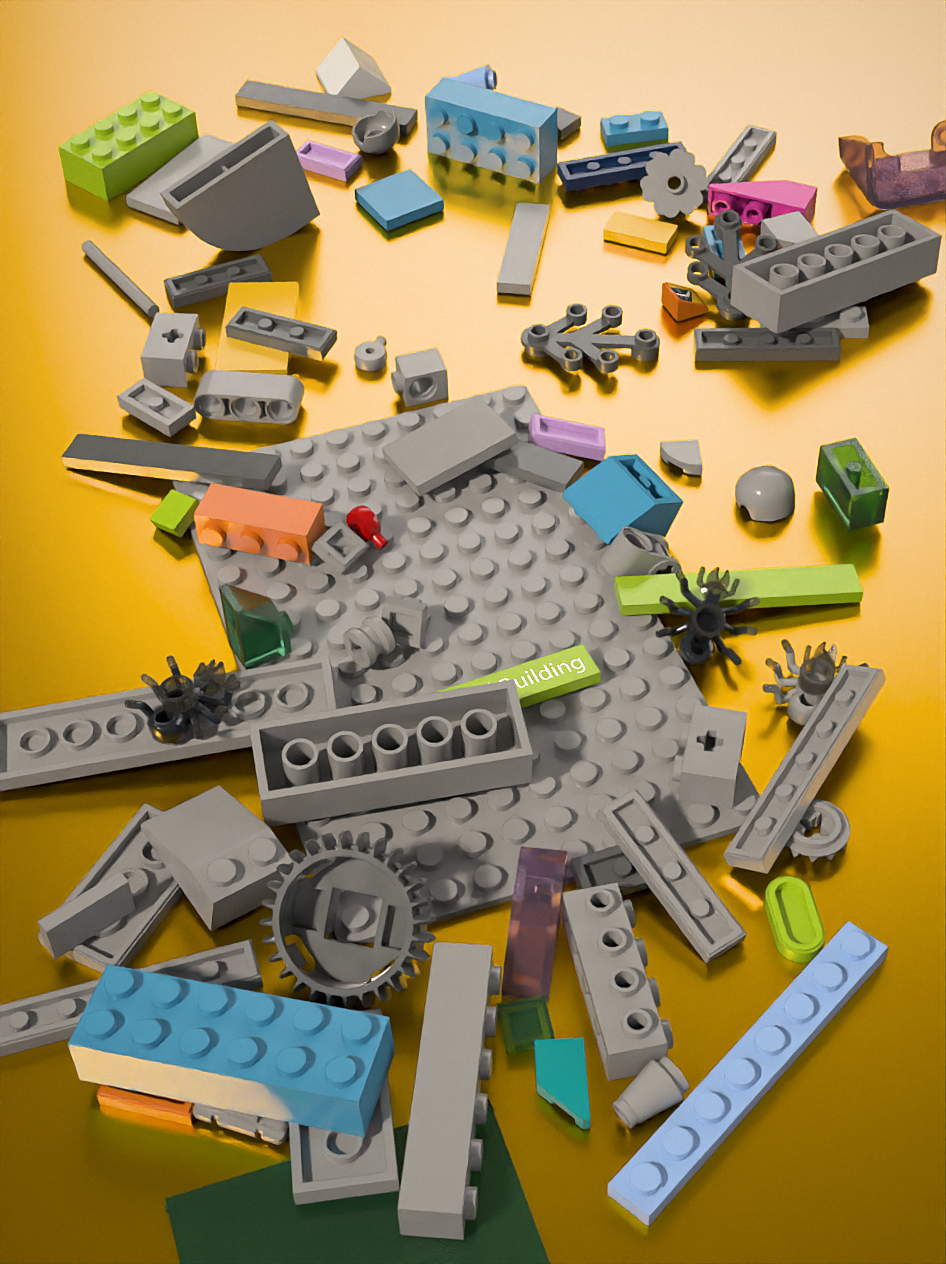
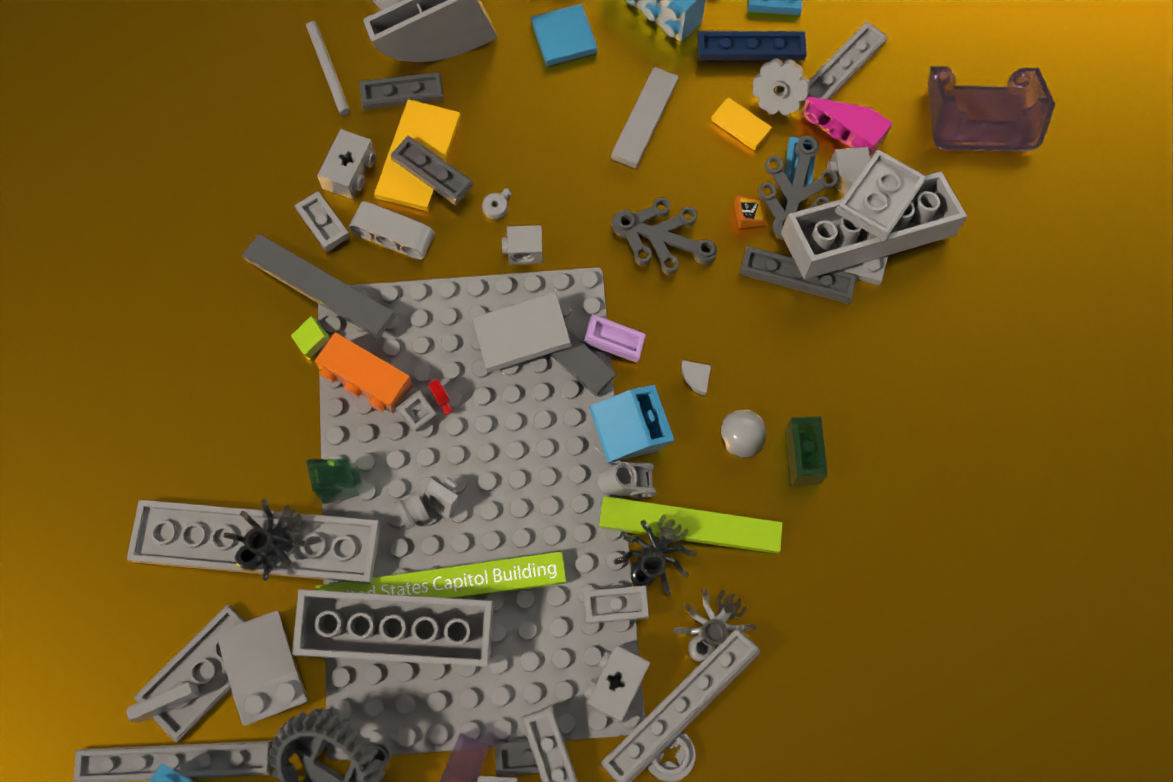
camera: 10 degrees right, 25 degrees up
none -> light grey plate [583,586,649,624]
none -> light grey tile [835,149,927,241]

